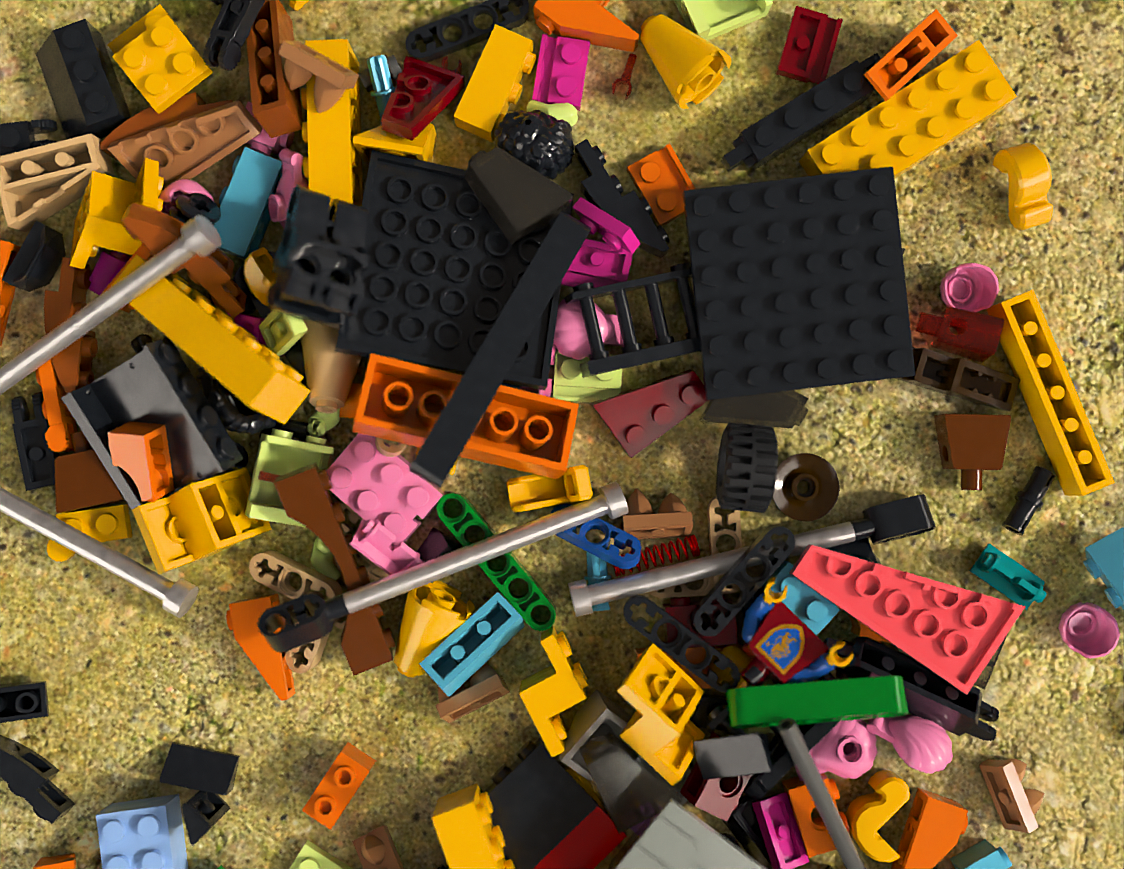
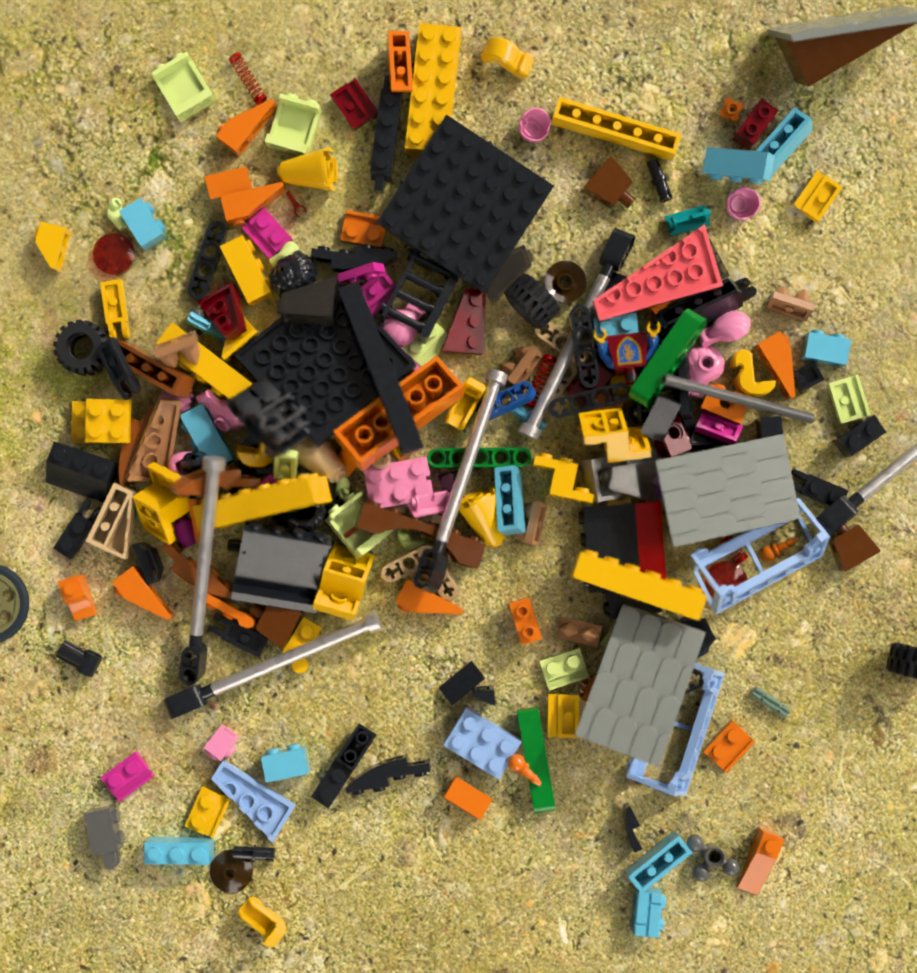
camera: 50 degrees left, 0 degrees up
orange arch [108,422,175,502] -> none
dark brown slope [895,347,1020,411] -> none
clear red torso [915,307,1005,363] -> none

